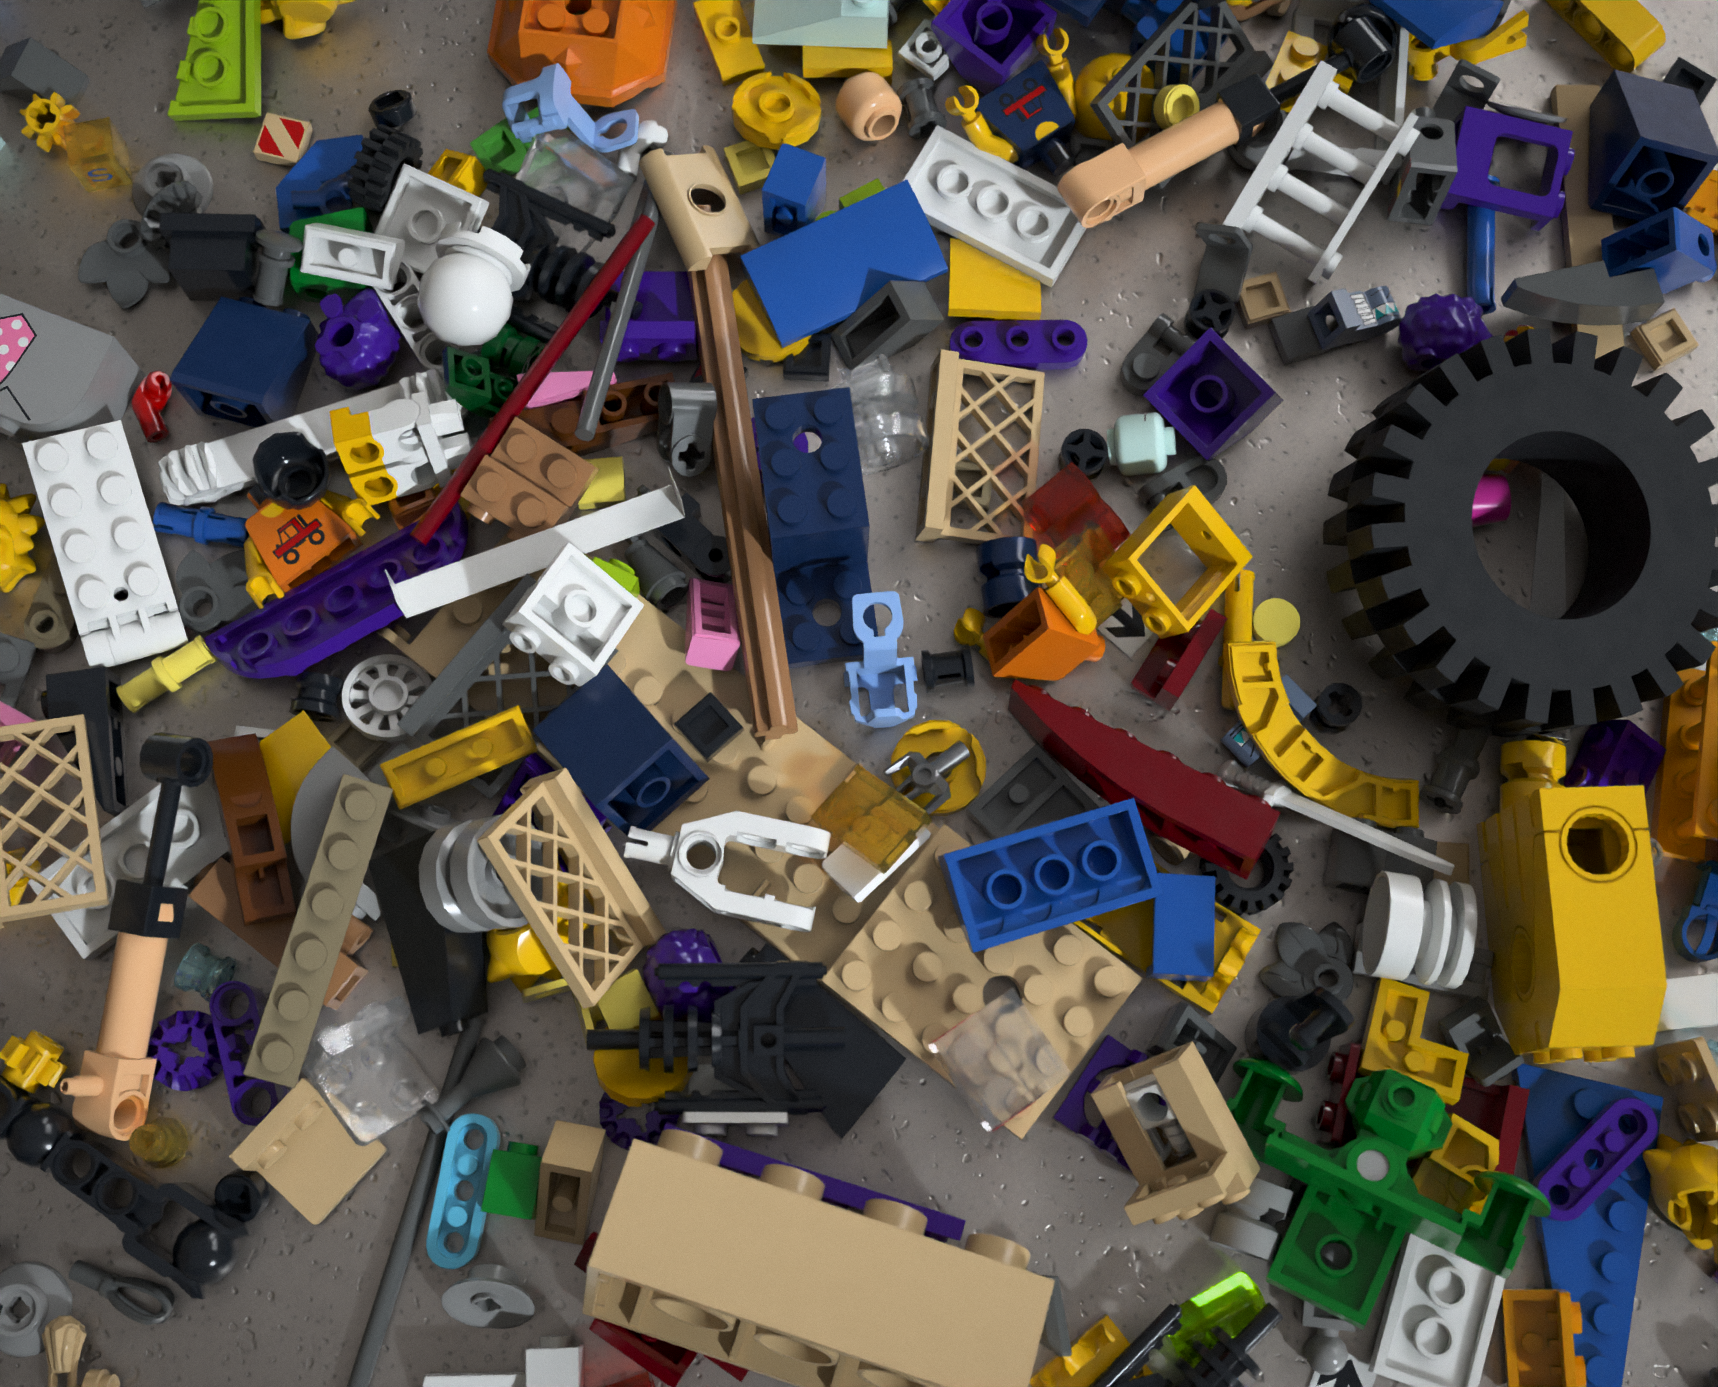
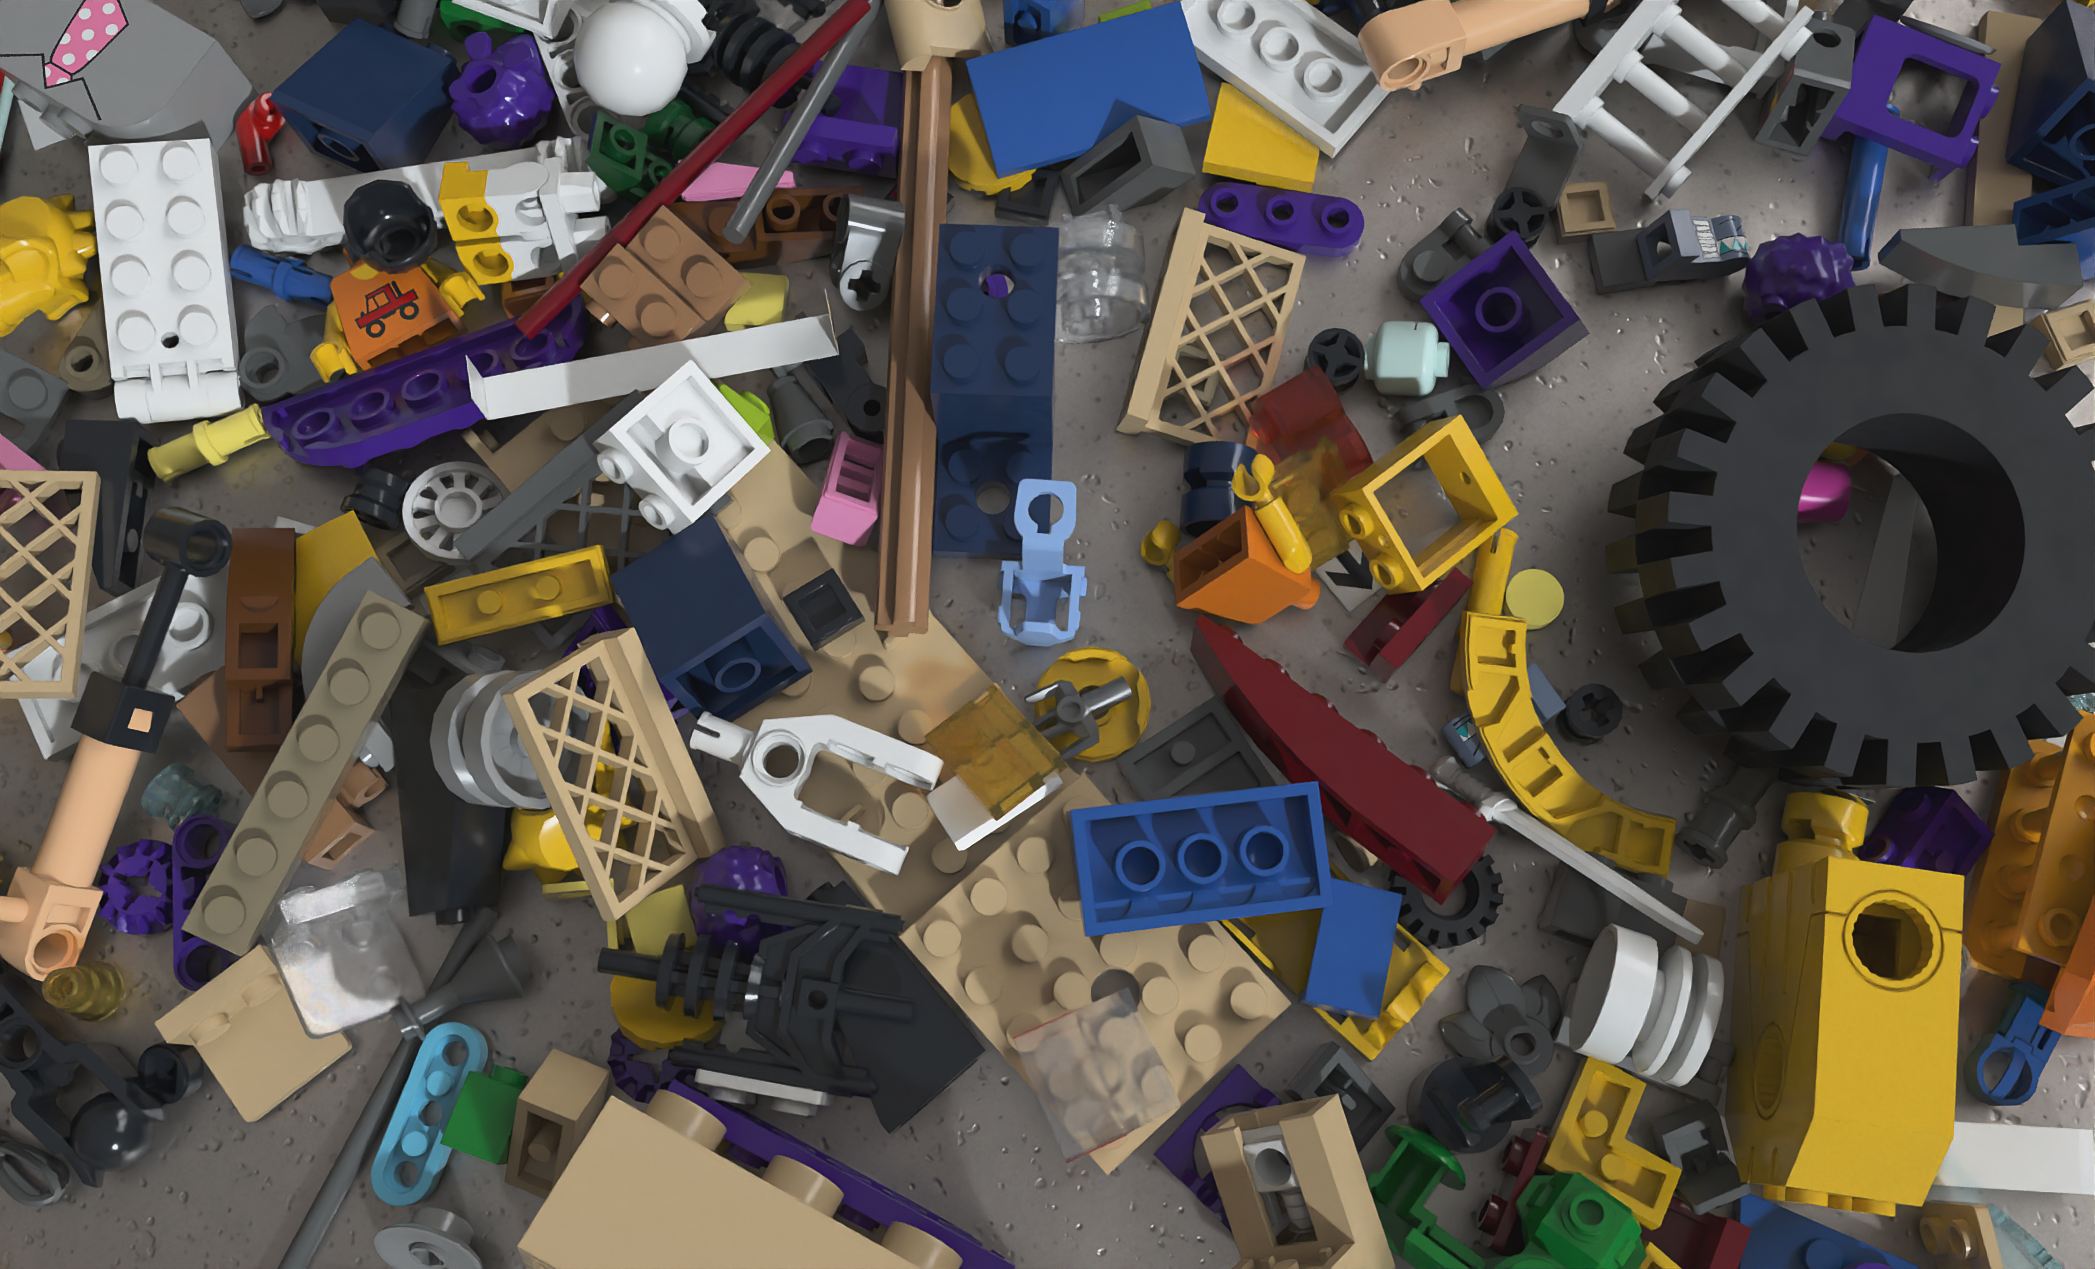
camera: 15 degrees right, 0 degrees up
black bush [921,644,975,693] -> none

